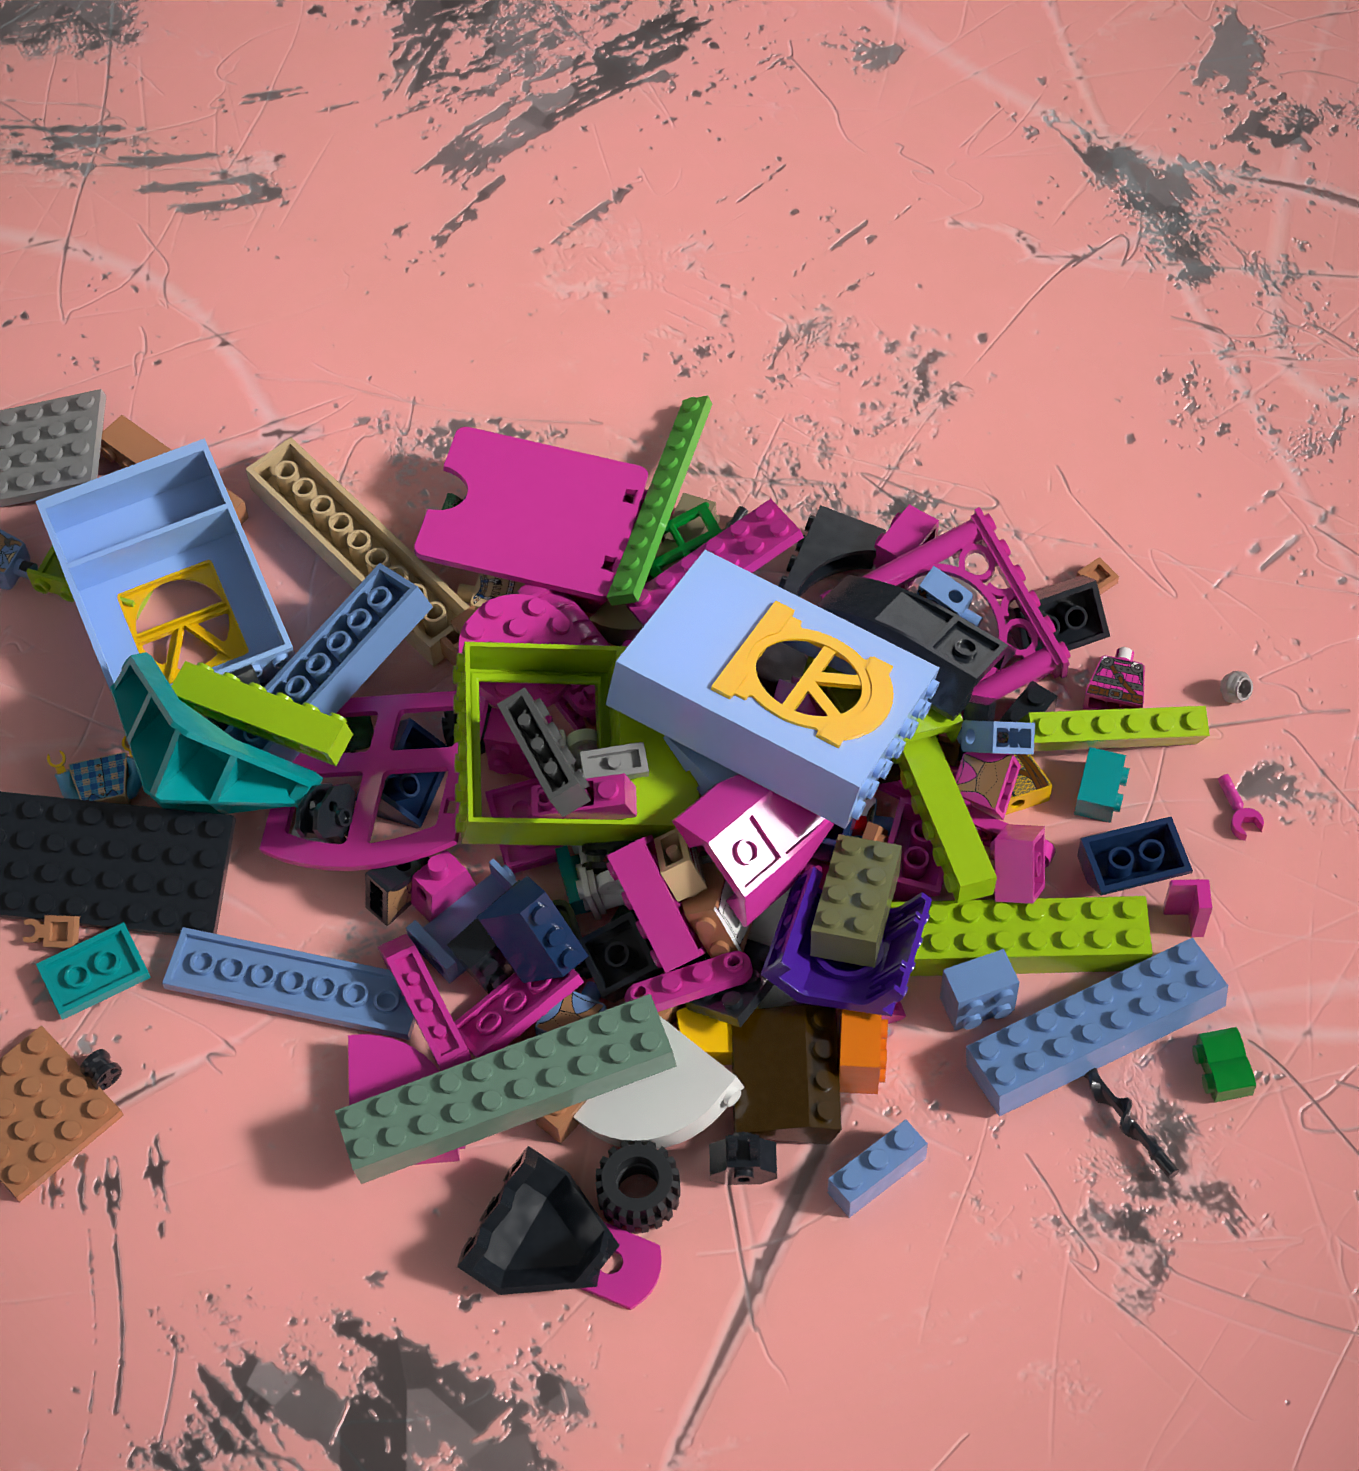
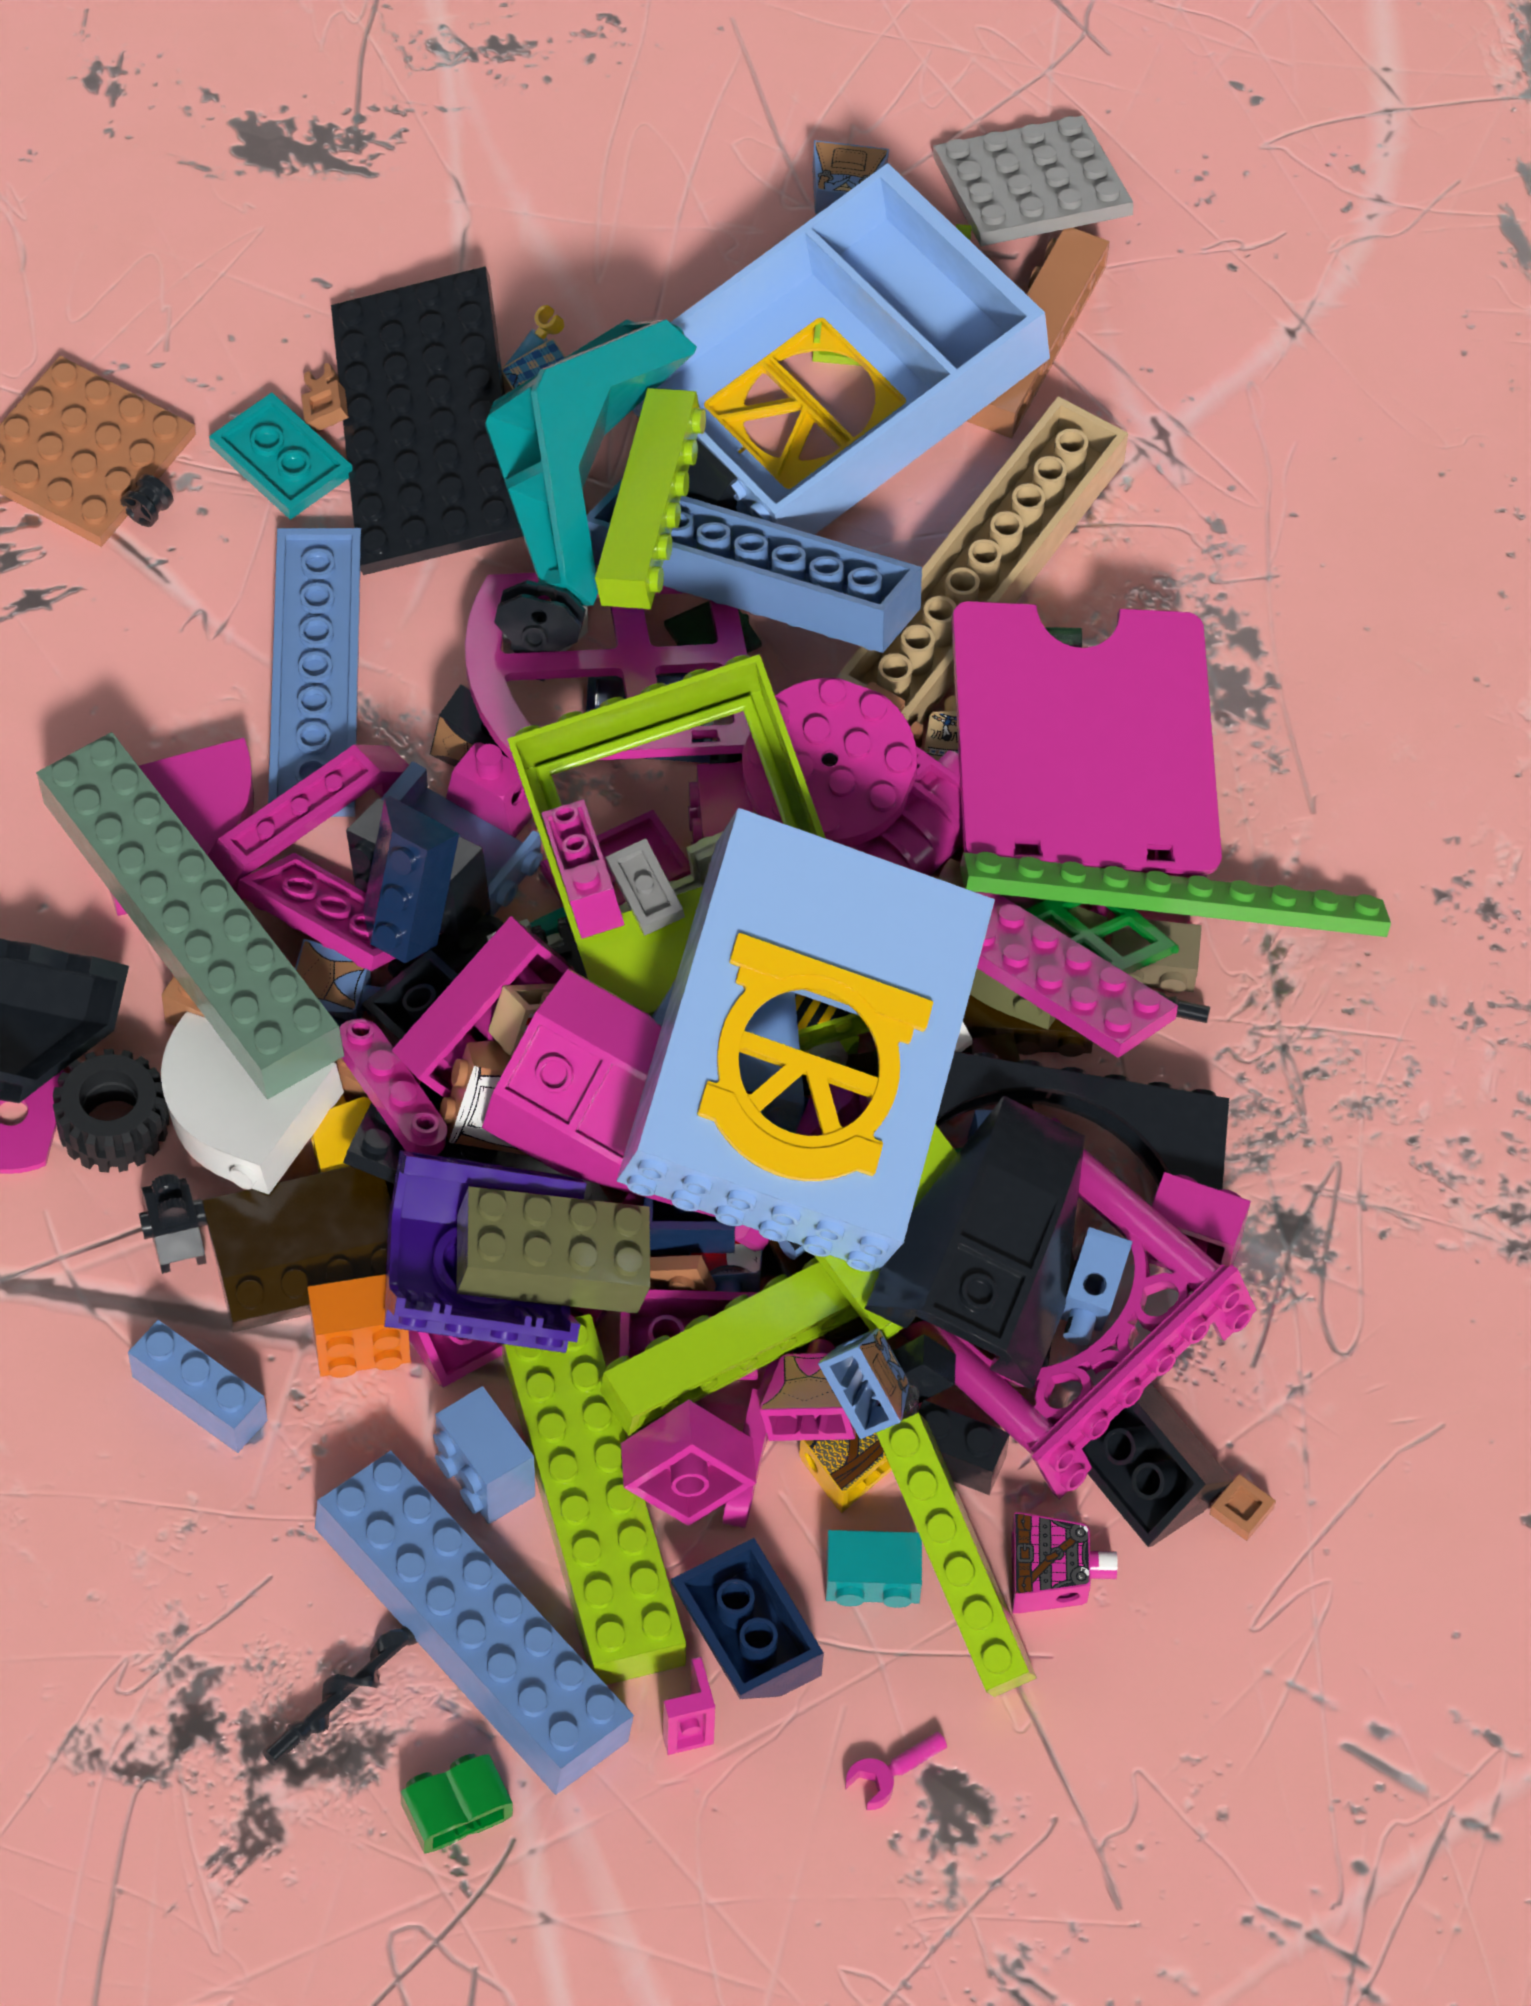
camera: 70 degrees right, 0 degrees up
dark grey brick [497,687,591,817] -> none
light grey piece [1220,671,1253,704] -> none

